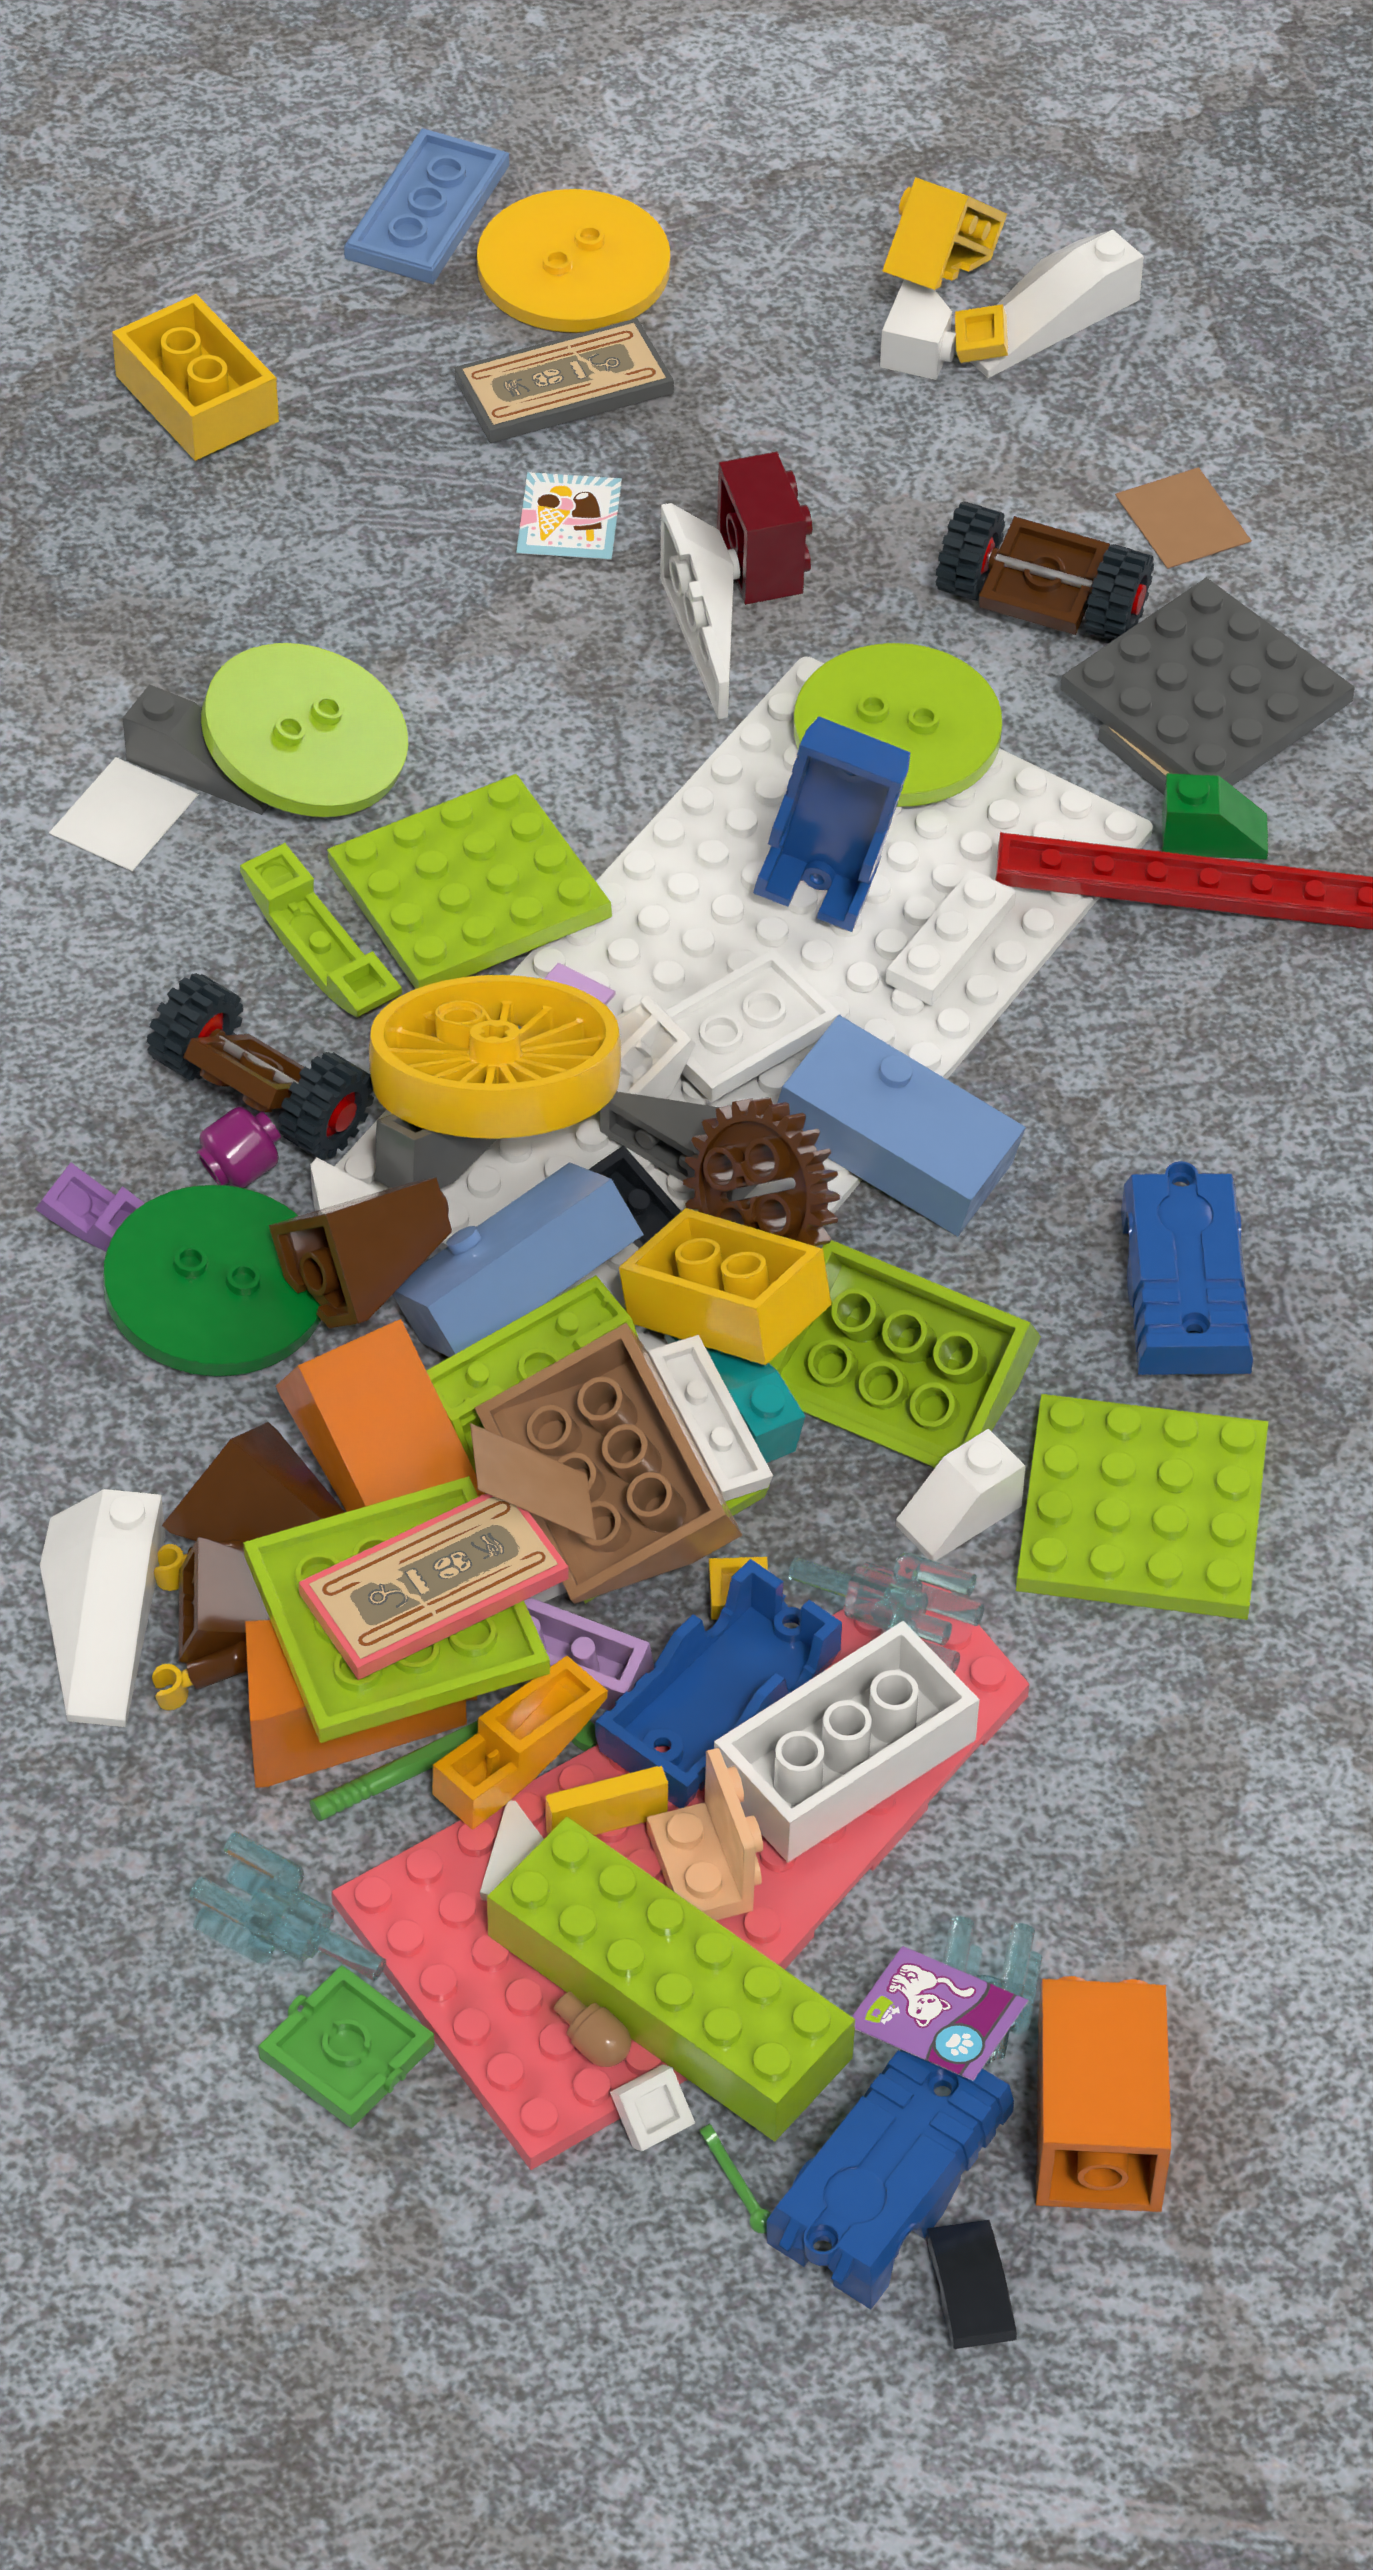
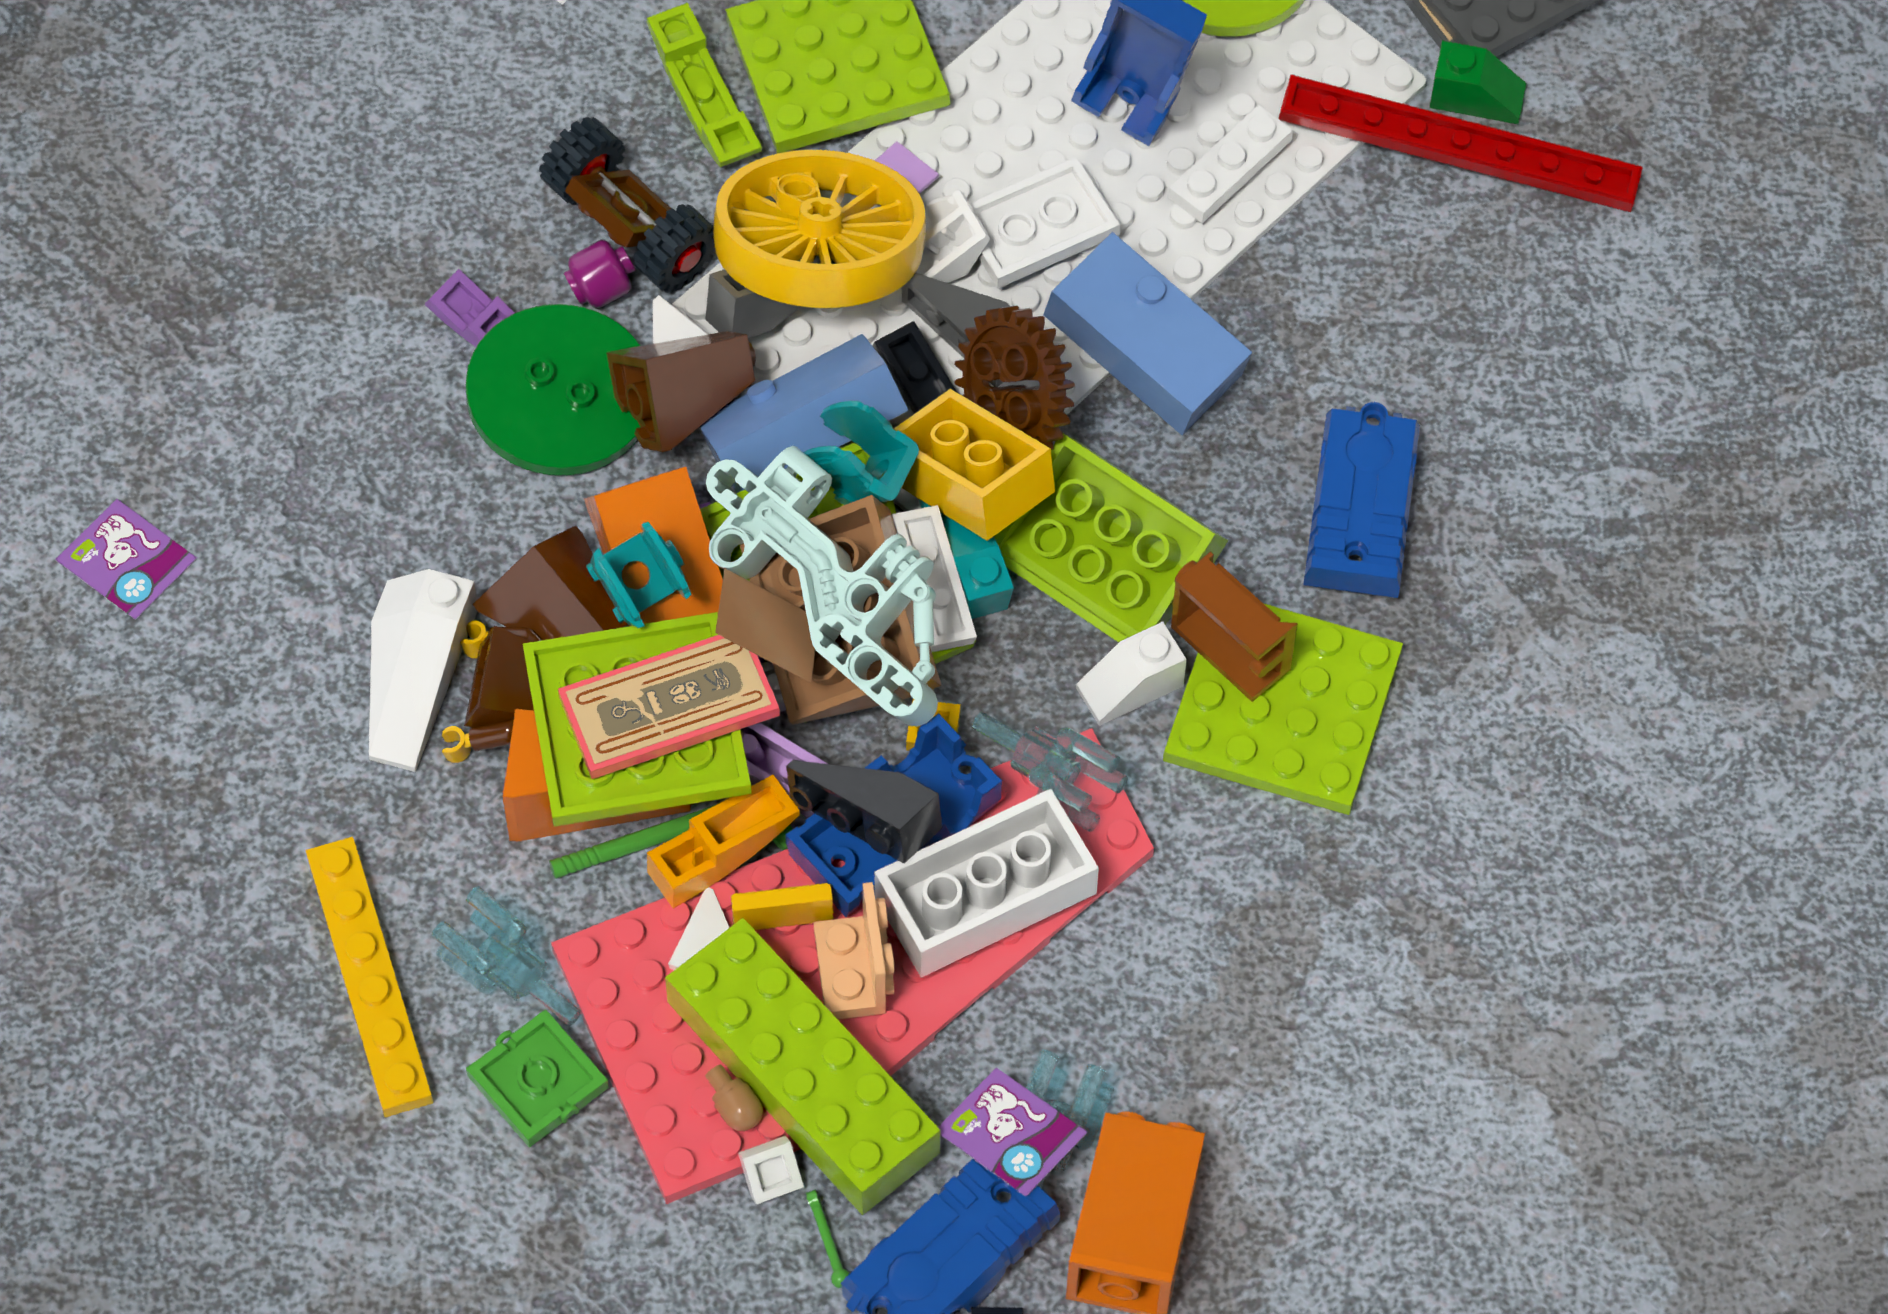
camera: 10 degrees right, 10 degrees up
none -> yellow plate [305,836,433,1118]
none -> teal piece [586,522,692,628]
none -> light aqua beam [706,446,938,727]
none -> black slope [786,760,942,863]
none -> teal piece [804,401,919,505]
none -> dark orange window [1171,551,1298,702]

